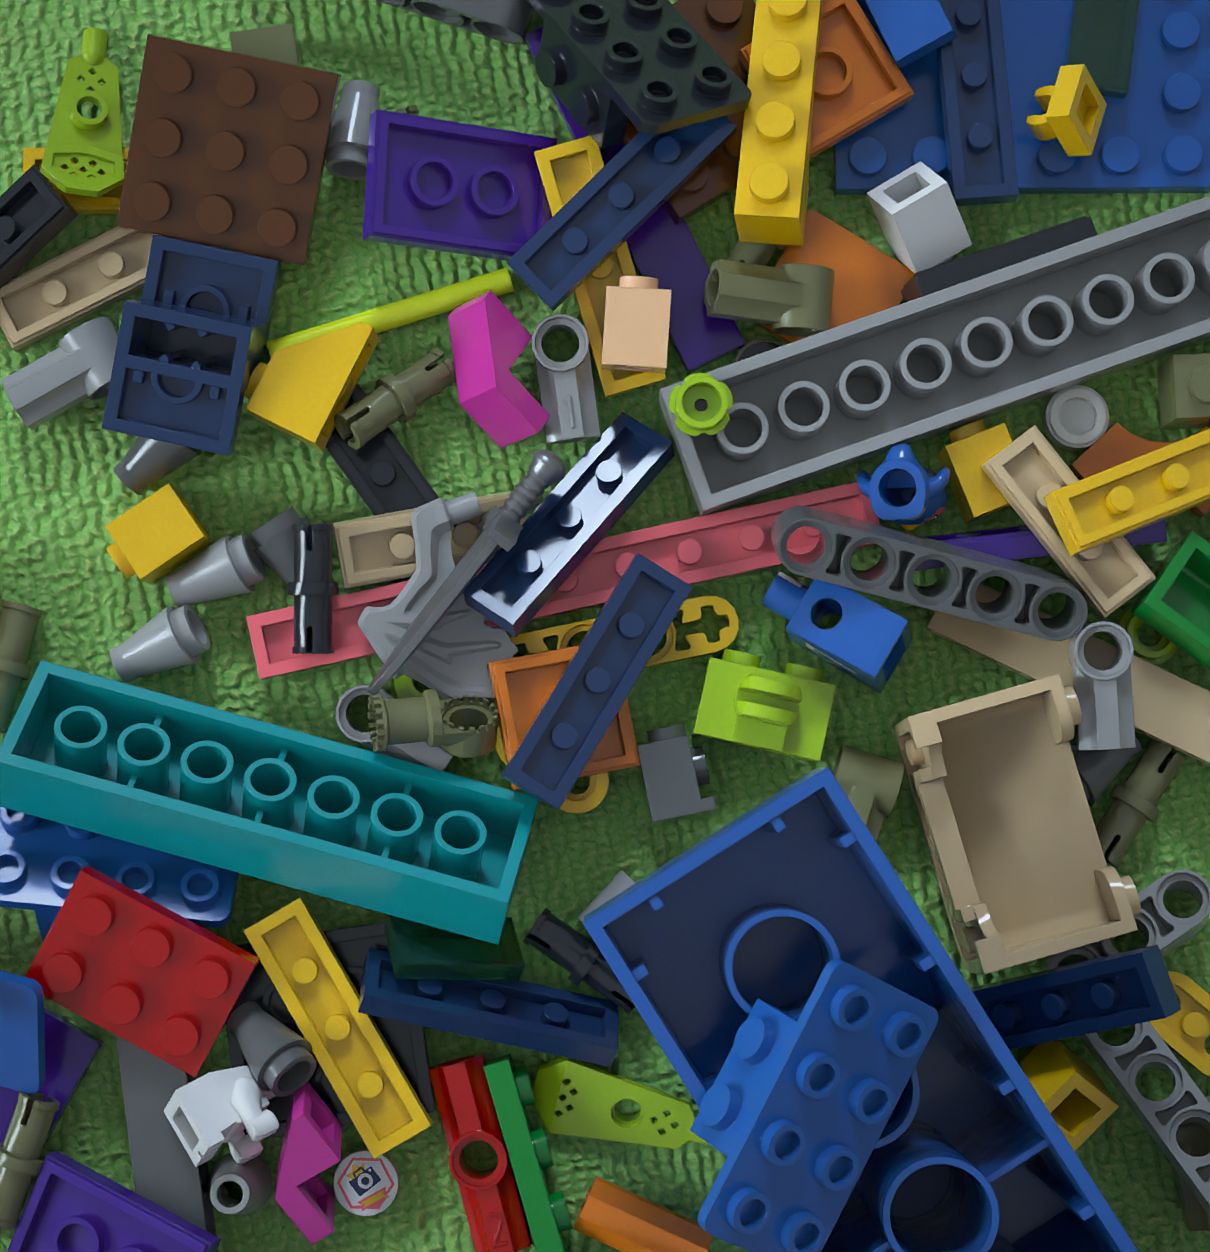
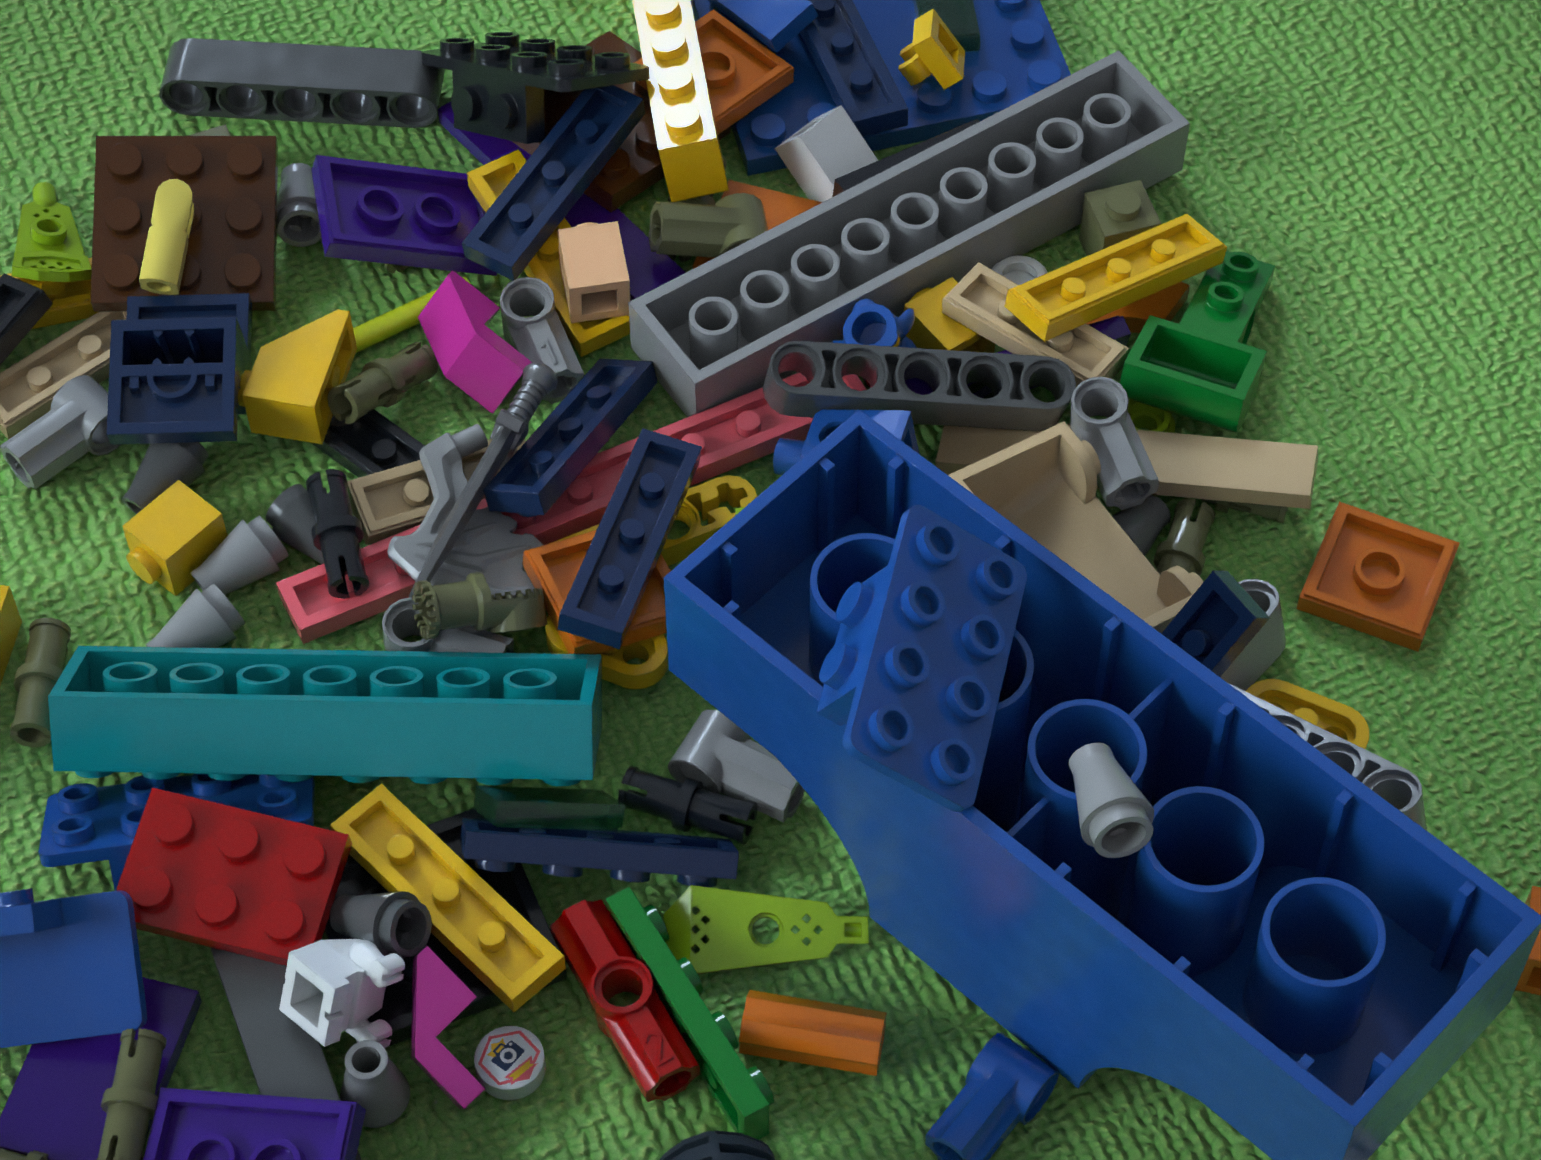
camera: 15 degrees left, 30 degrees down
lime plate [669,373,733,437] -> none
none -> light yellow bar [139,179,194,295]

